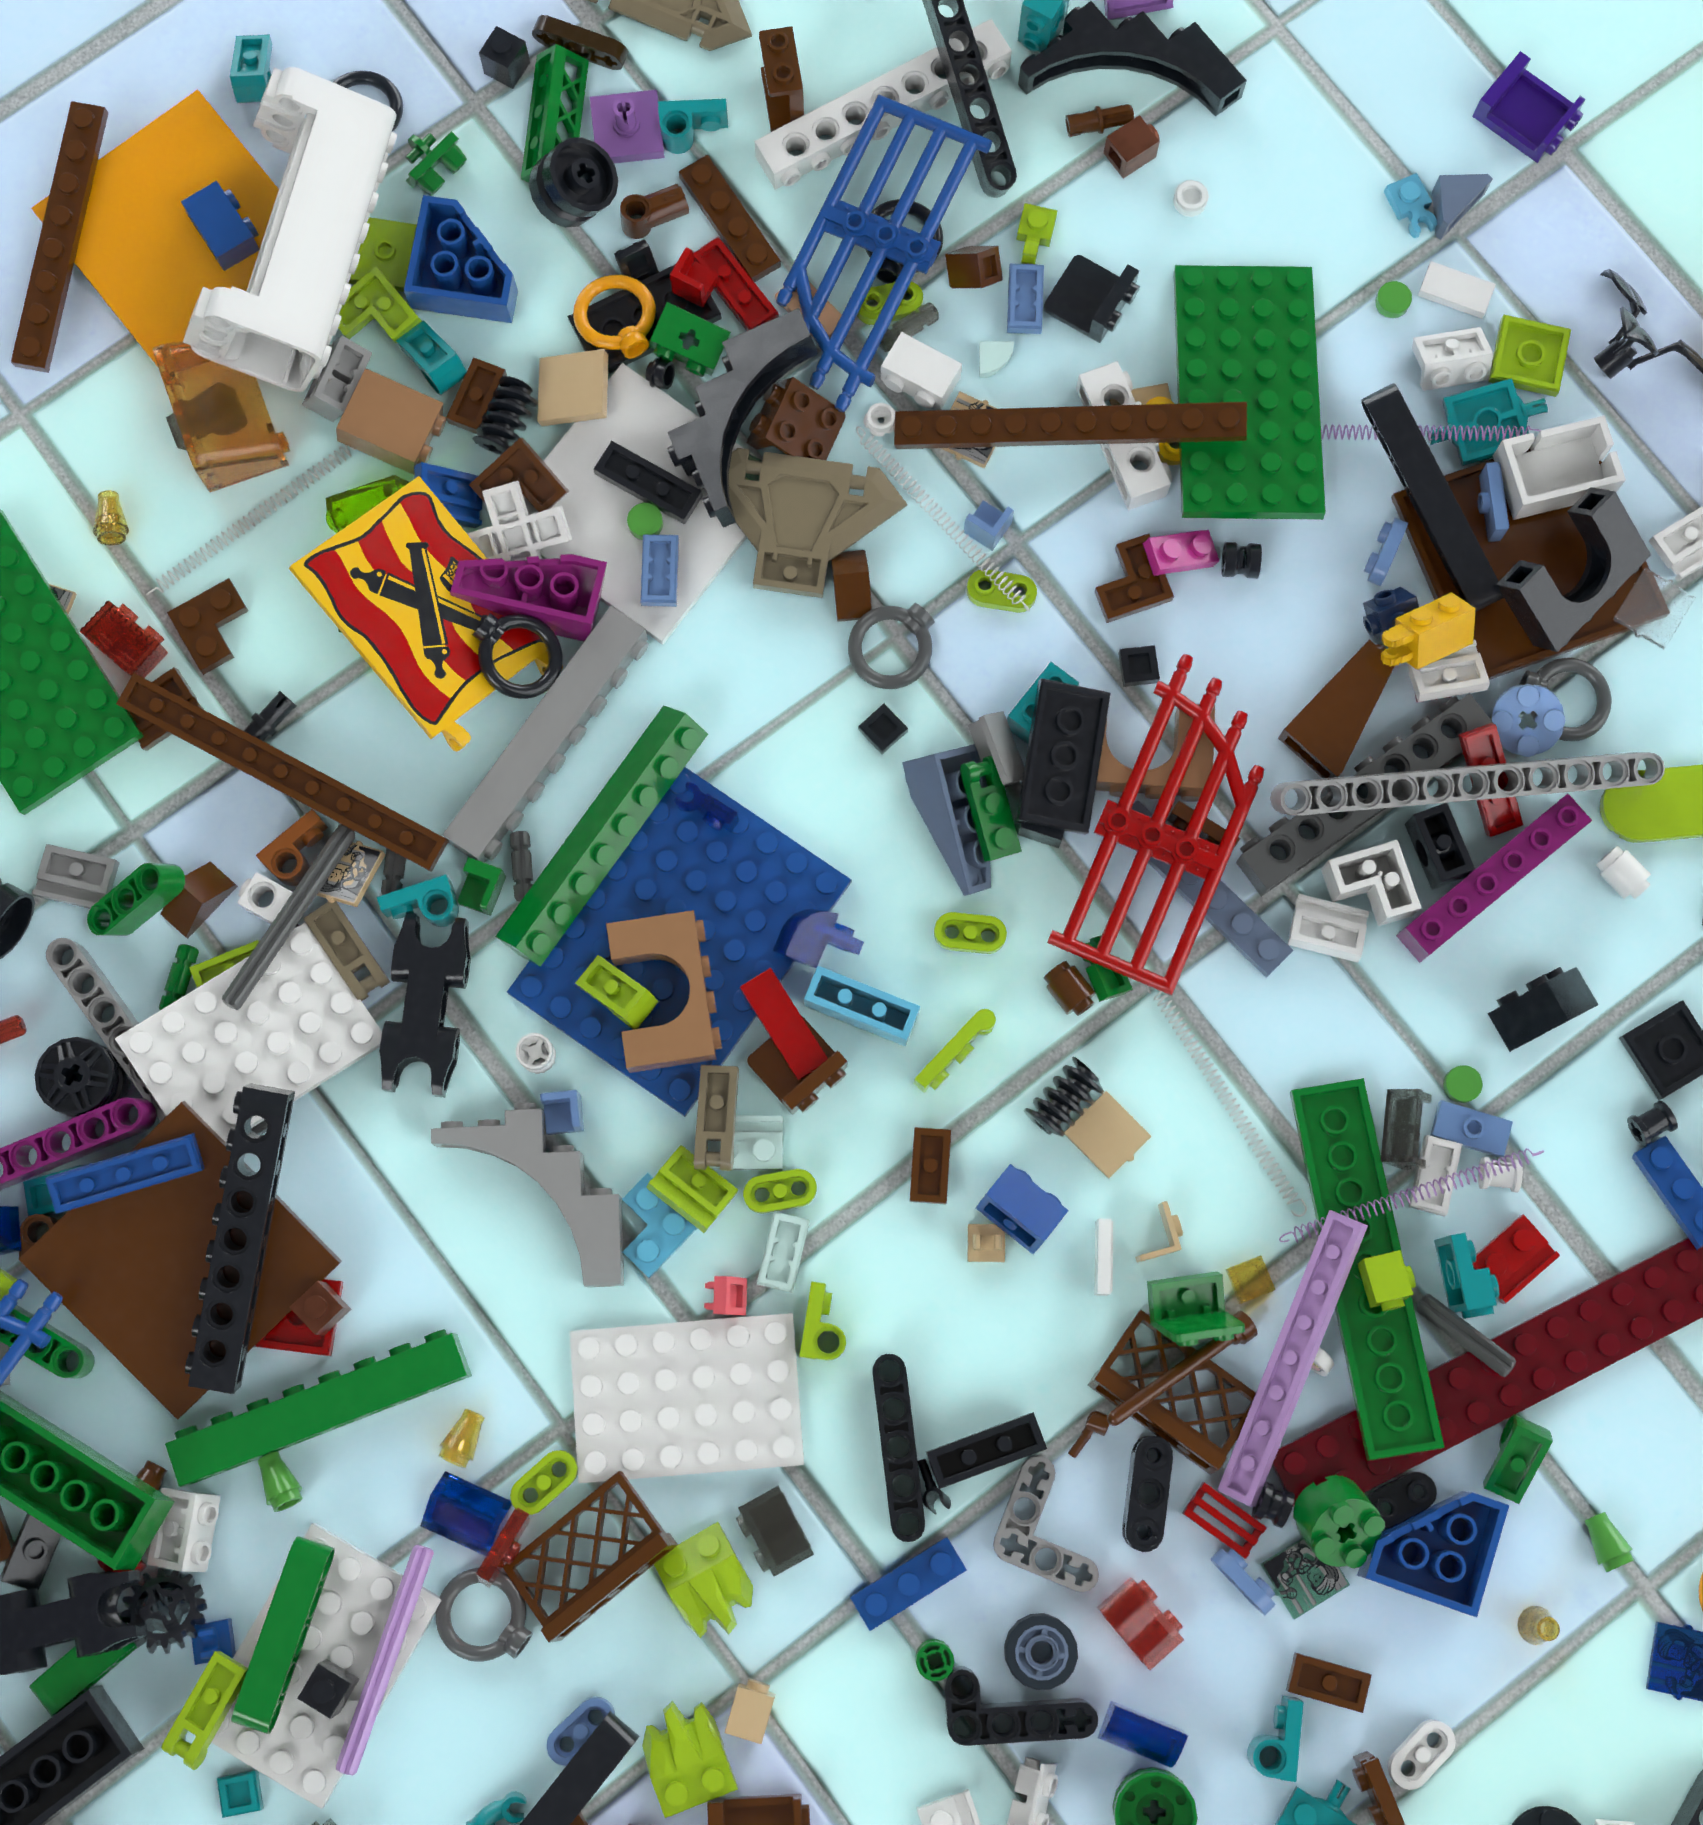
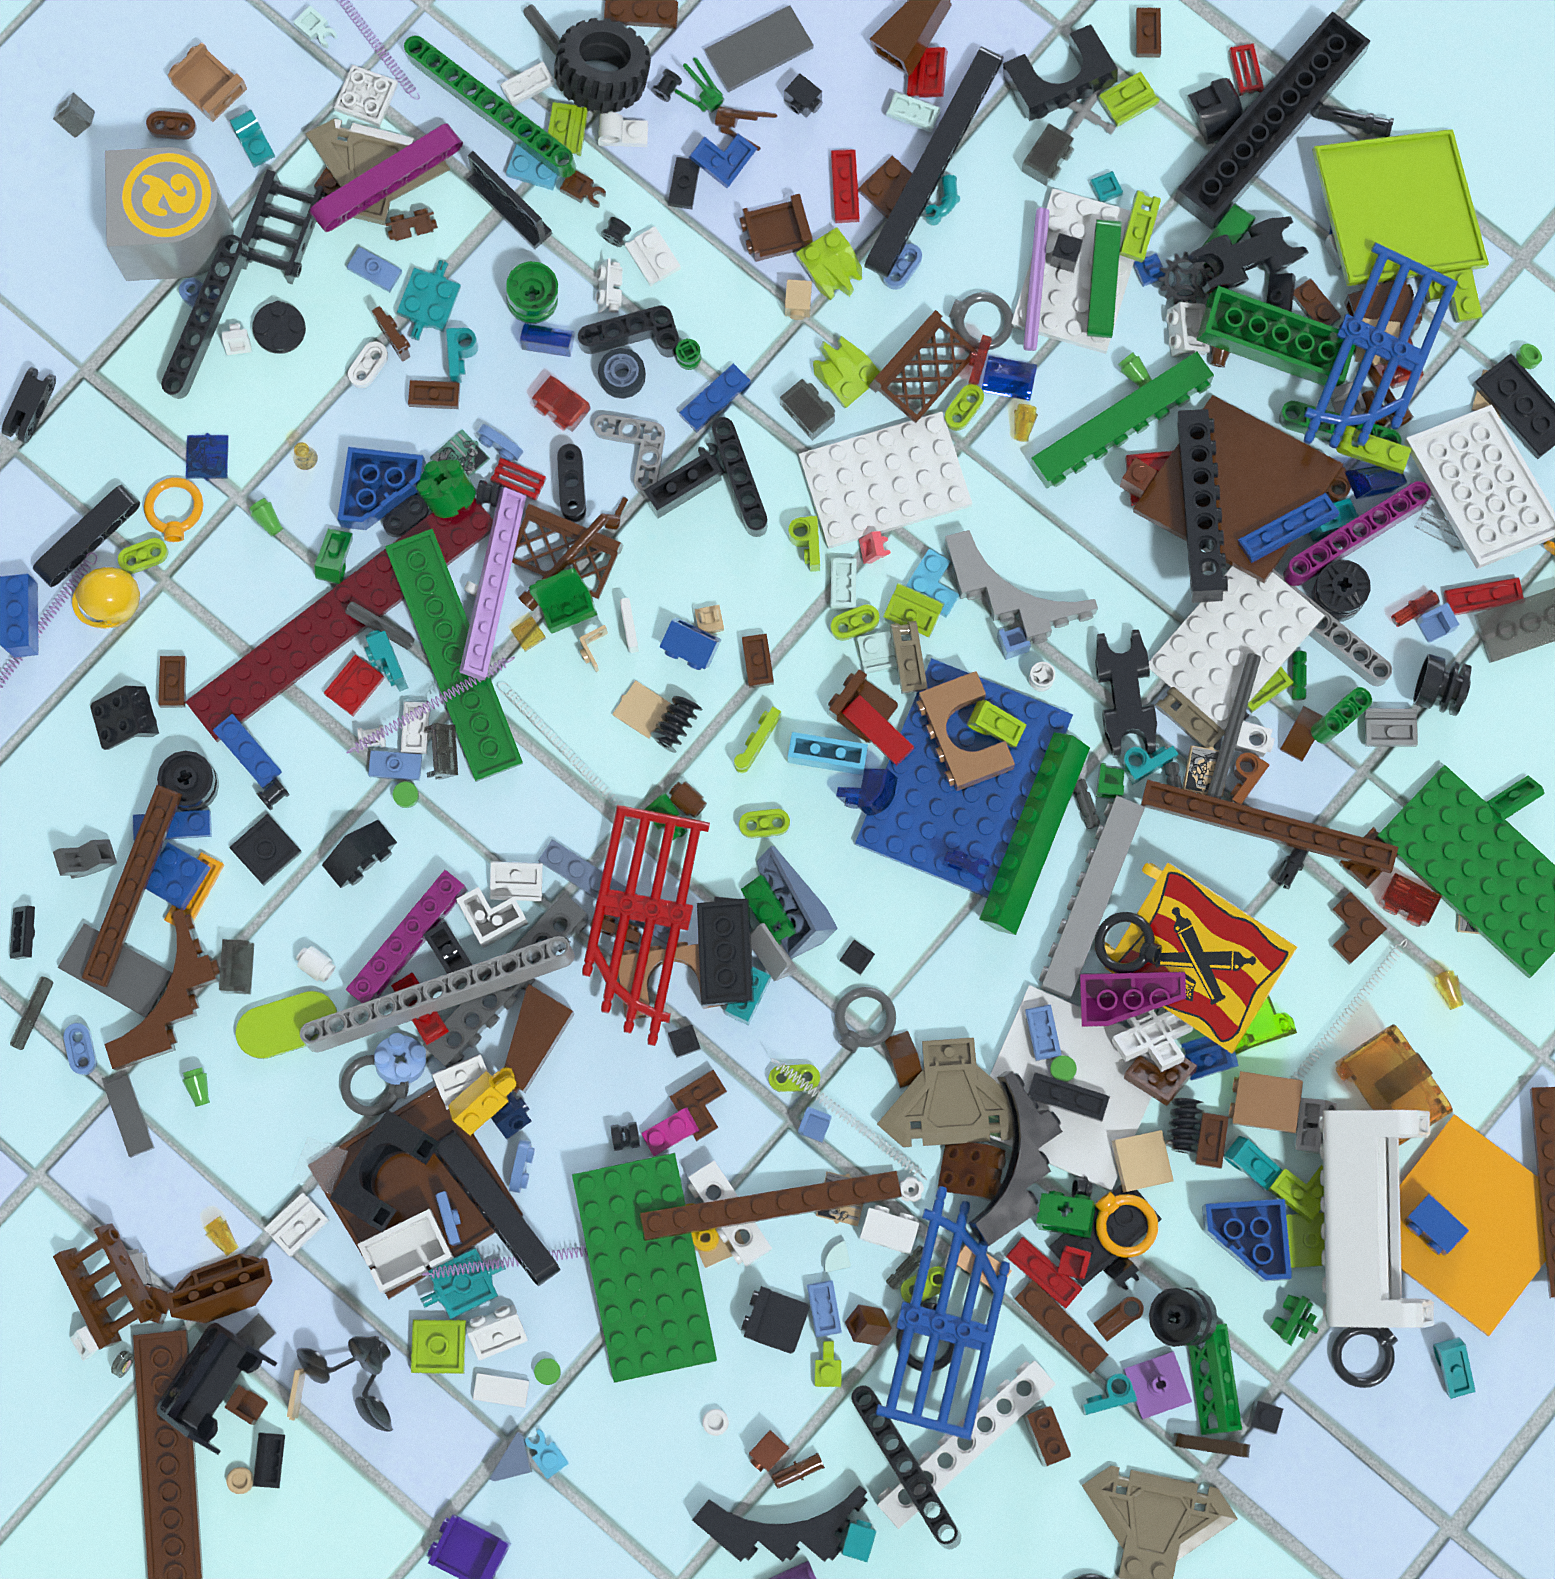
camera: 170 degrees right, 0 degrees up
lime brick [1358,1250,1416,1312] -> none

